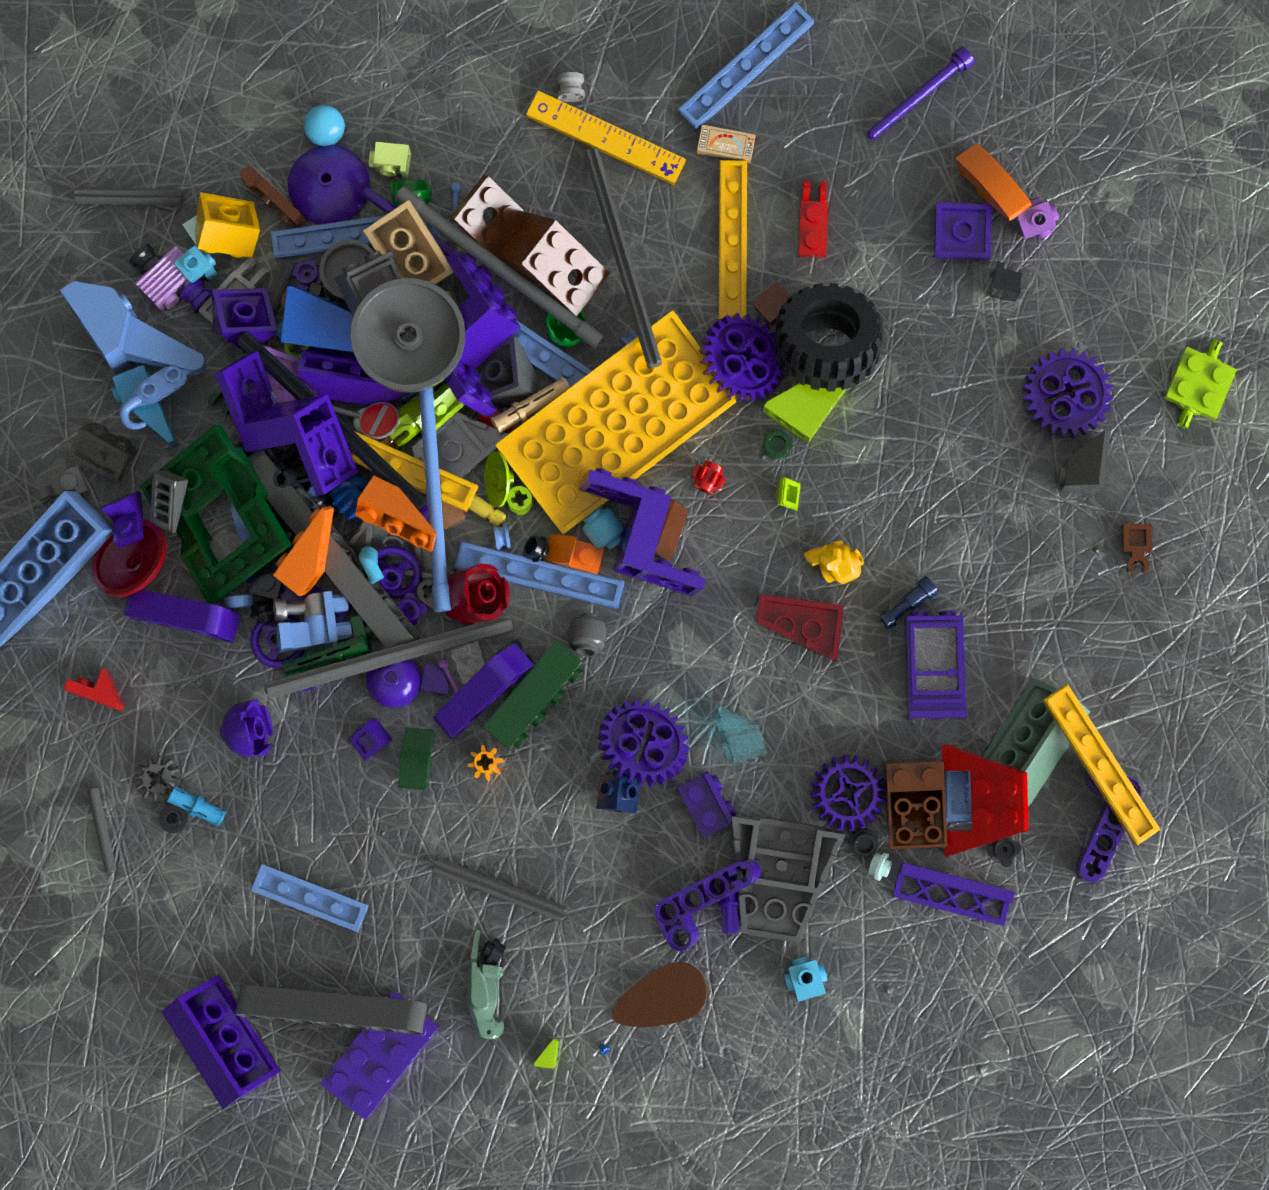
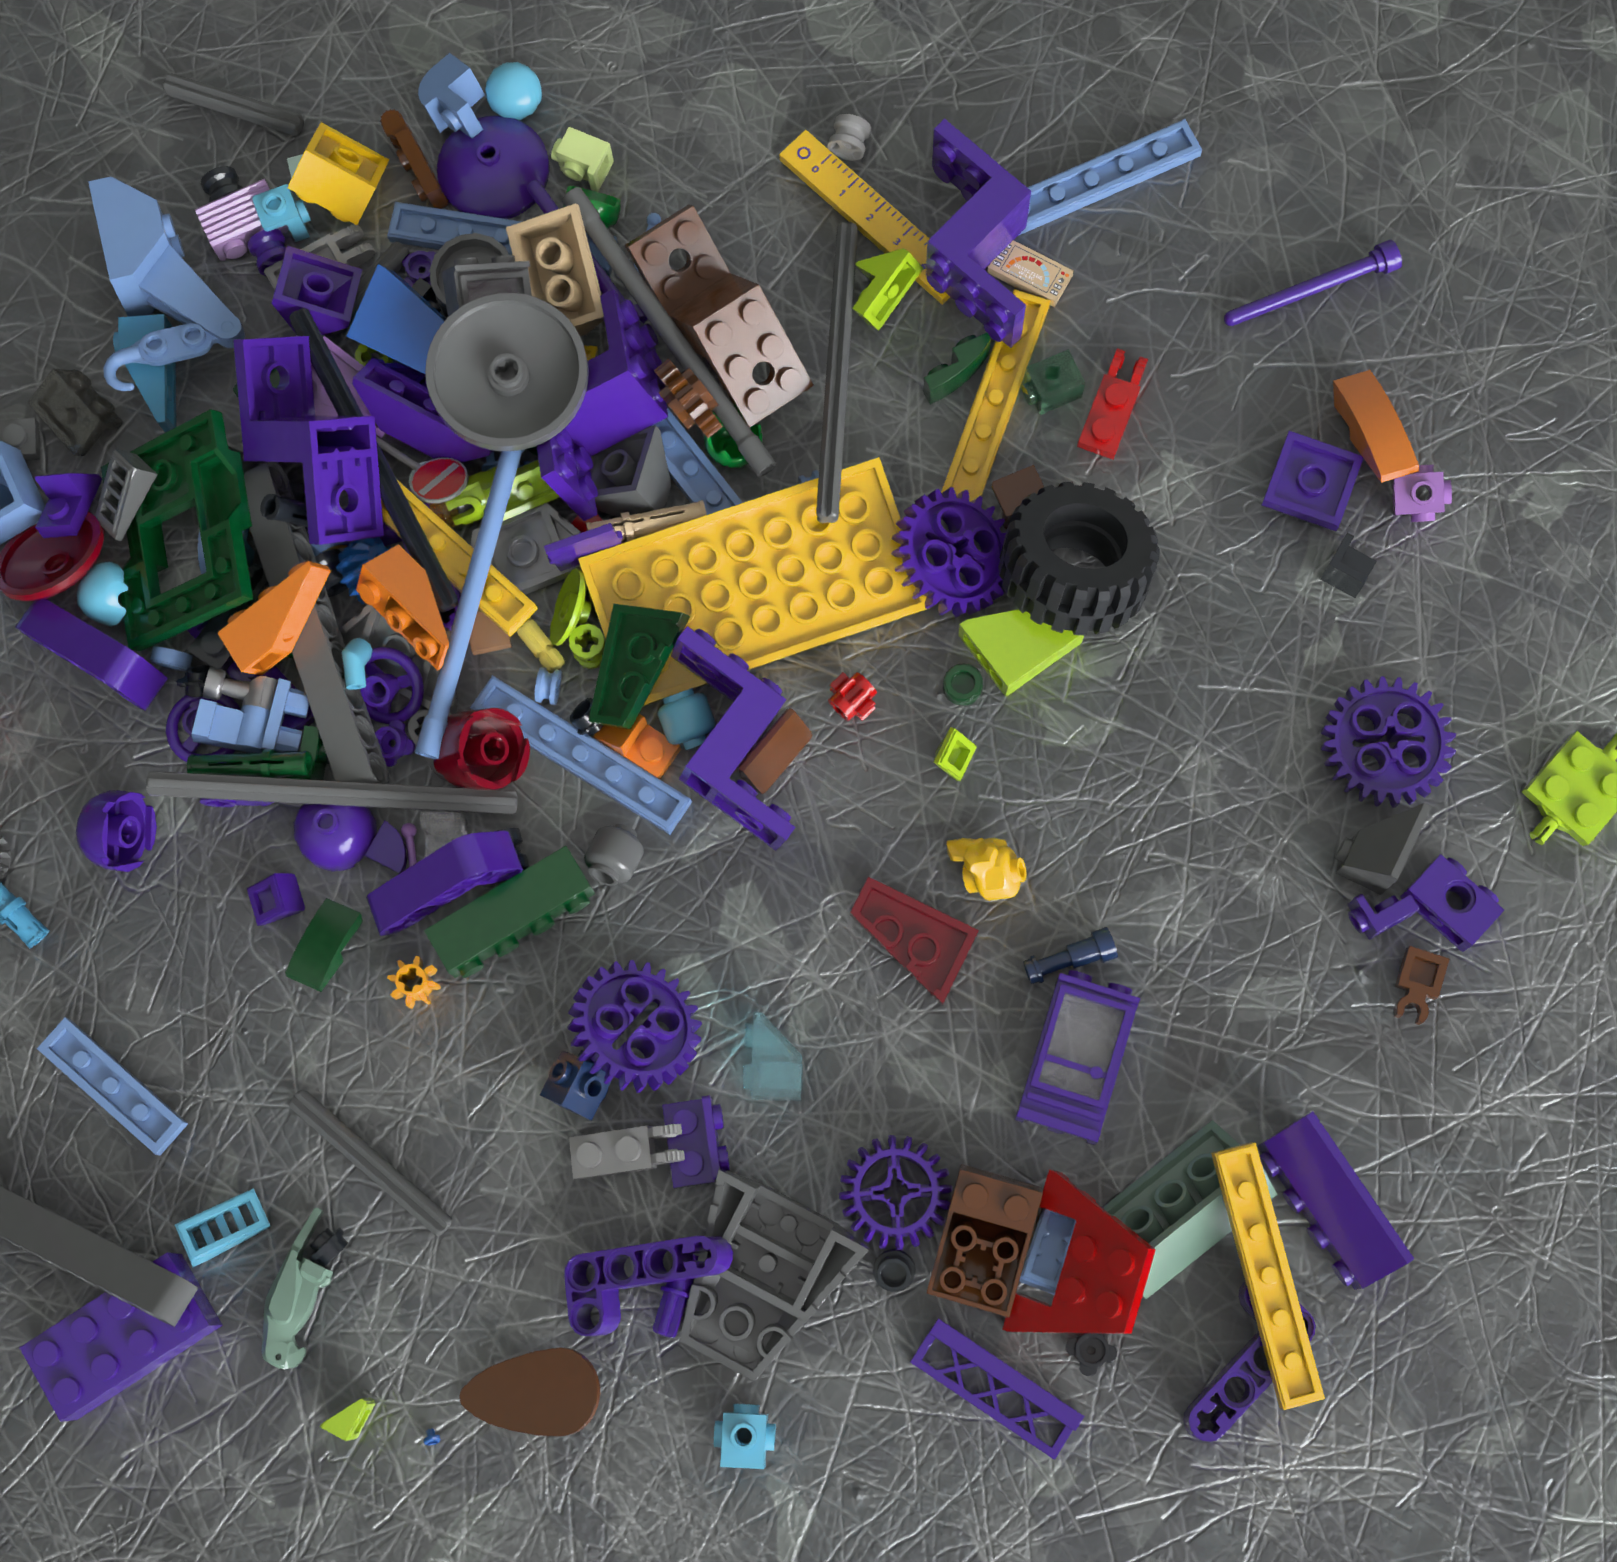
camera: 25 degrees right, 5 degrees down
light aqua plate [869,852,892,881] -> none
none -> medium azure hair [77,562,128,626]
none -> medium azure slope [175,1188,271,1267]
none -> medium blue brick [418,53,485,139]
none -> dark purple piece [544,523,624,571]
none -> light grey hinge [569,1124,685,1180]
none -> dark green wing [588,604,690,729]
none -> reddish brown gear [654,358,723,438]
none -> lime slope [852,248,924,331]
none -> dark green slope [923,332,991,405]
none -> dark purple bracket [926,118,1031,348]
none -> clear green brick [1021,349,1085,415]
none -> dark purple slope [1257,1111,1414,1290]
none -> dark purple bracket [1348,894,1420,940]
none -> dark purple brick [1400,854,1504,952]

